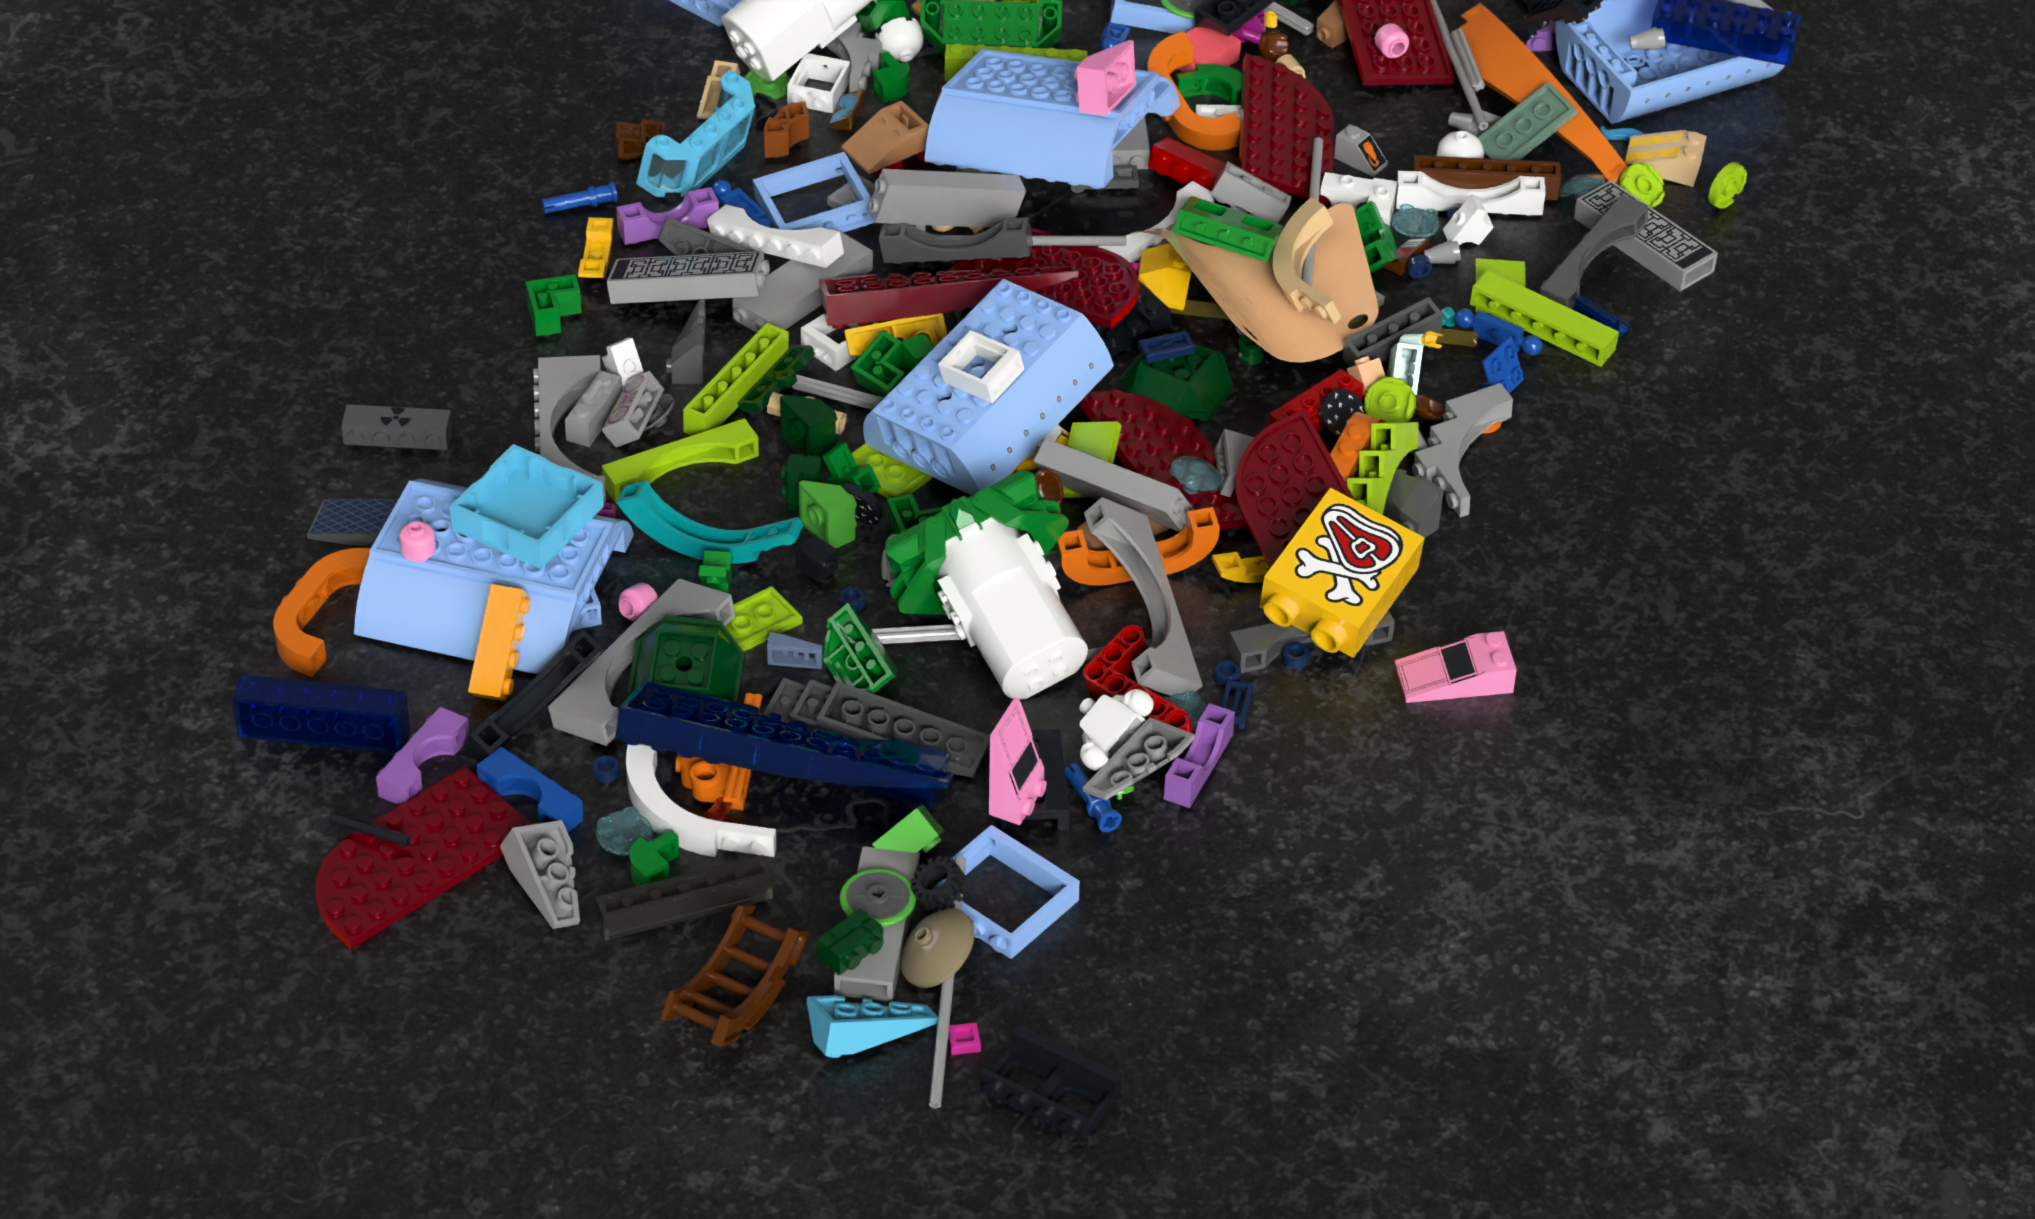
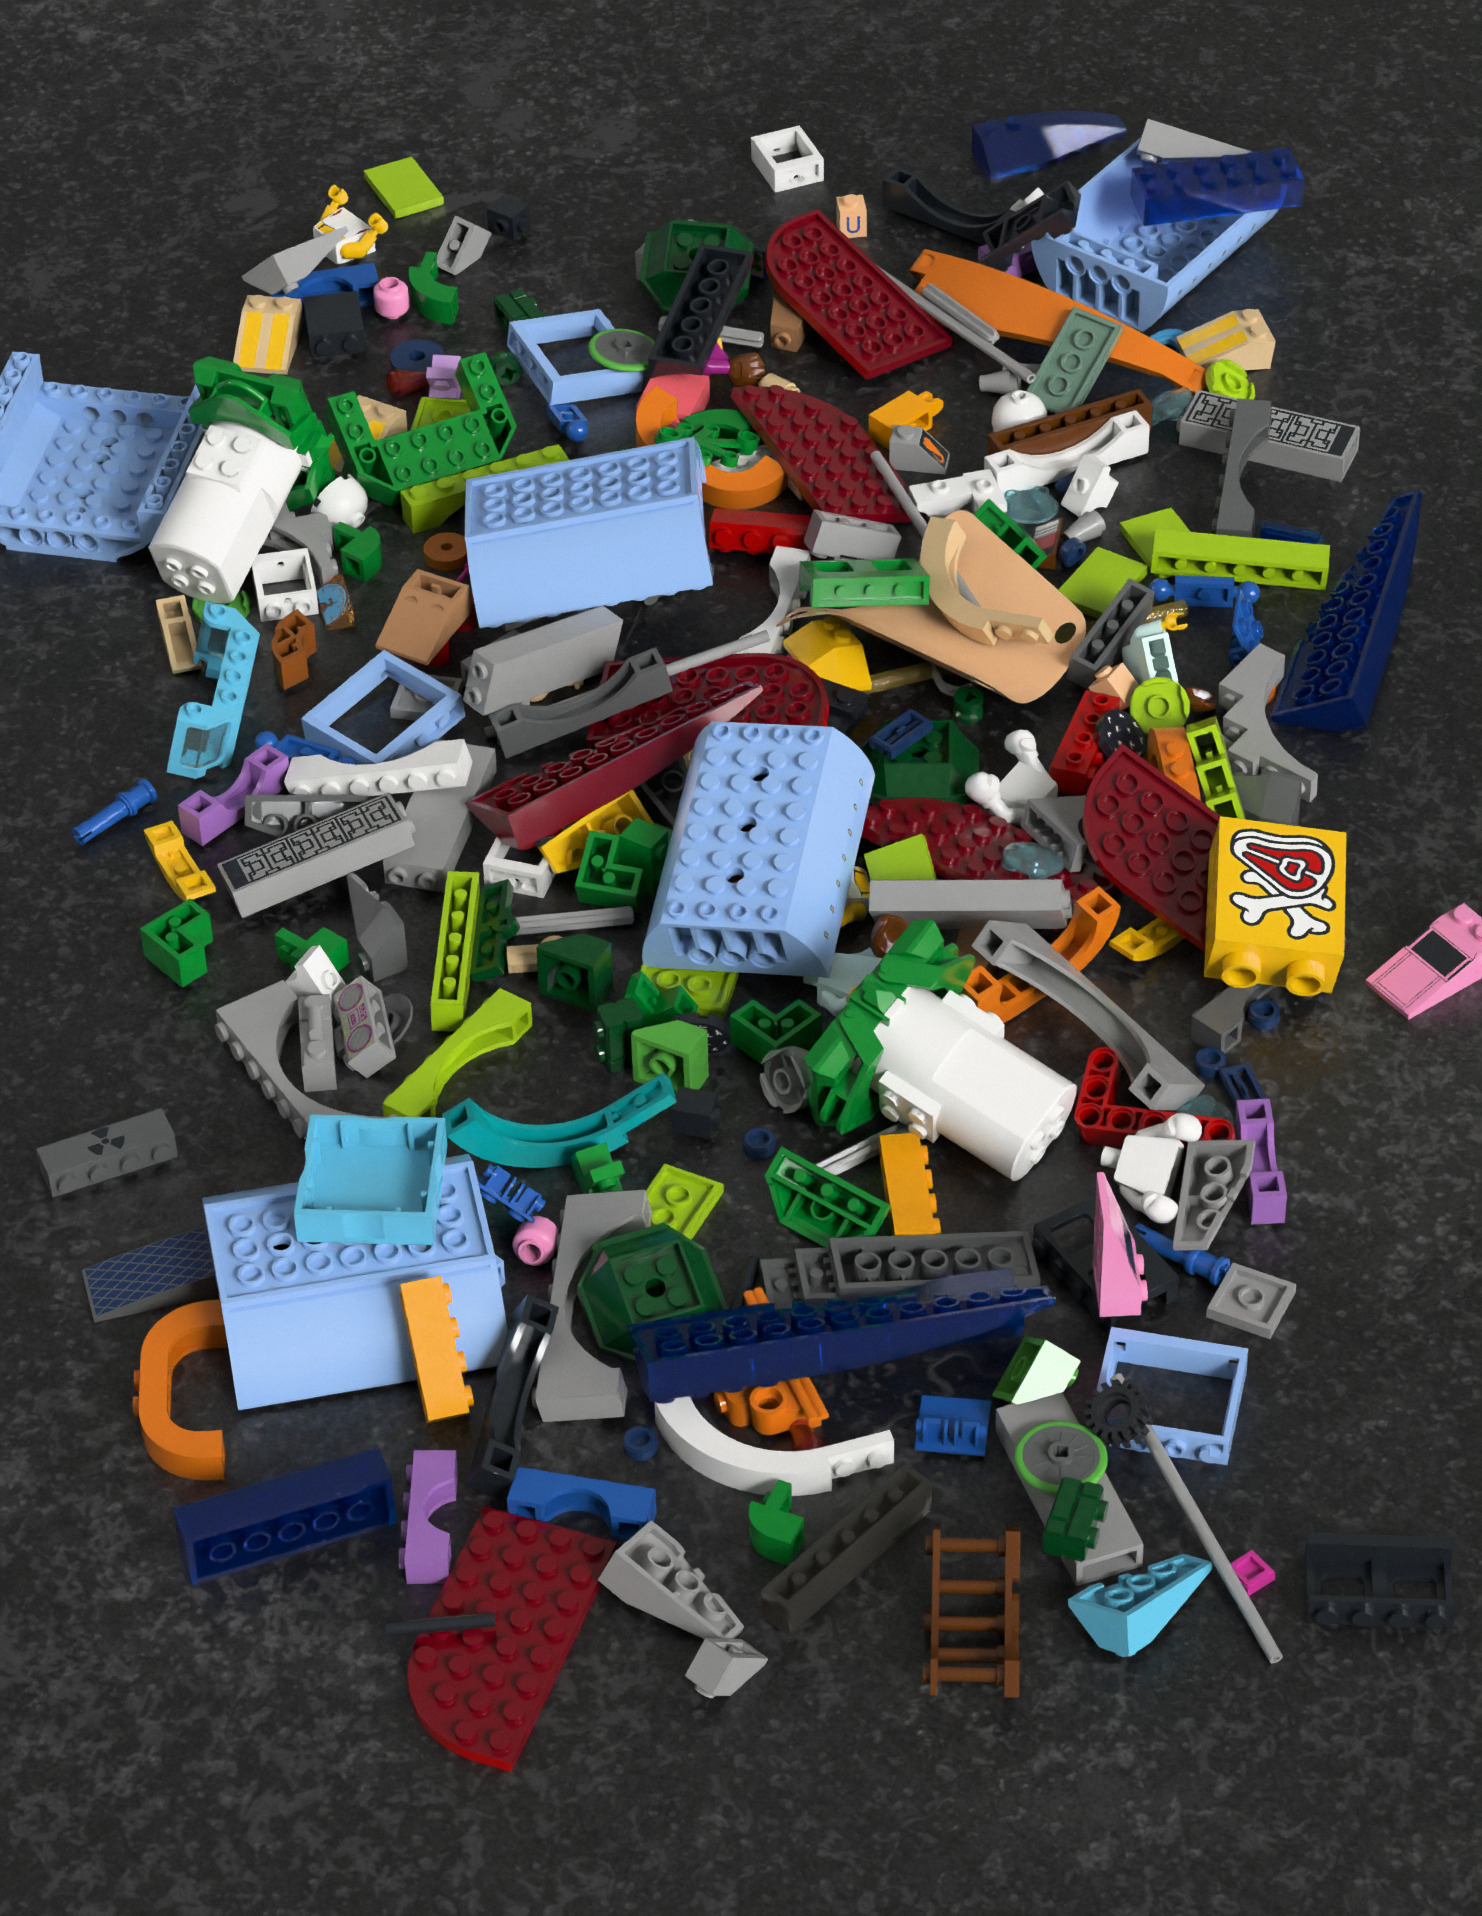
camera: 25 degrees left, 0 degrees up
bright pink head [399,521,436,562] -> none
clear light blue dish [596,807,653,856] -> none
reddish brown brick [614,119,666,160] -> none
sand blue slope [767,632,823,669] -> none
dark tan dish [901,908,975,988] -> none
white window [938,330,1024,403] -> none
bright pink slope [1075,40,1136,116] -> none
bright pink head [1374,23,1409,58] -> none
light grey cone [1629,26,1665,50] -> none
lime tile [1708,162,1747,209] -> none
none -> green brick [274,927,349,973]
none -> blue hinge [476,1164,546,1223]
none -> green plant [654,422,760,468]
none -> light grey slope [685,1638,768,1698]
none -> light orange brick [869,391,943,449]
none -> light orange brick [879,1133,941,1236]
none -> blue hinge [915,1395,991,1456]
none -> white torso [965,730,1058,826]
none -> lime tile [1059,547,1149,619]
none -> light grey tile [1206,1263,1296,1339]
none -> clear blue wedge [1270,490,1422,732]

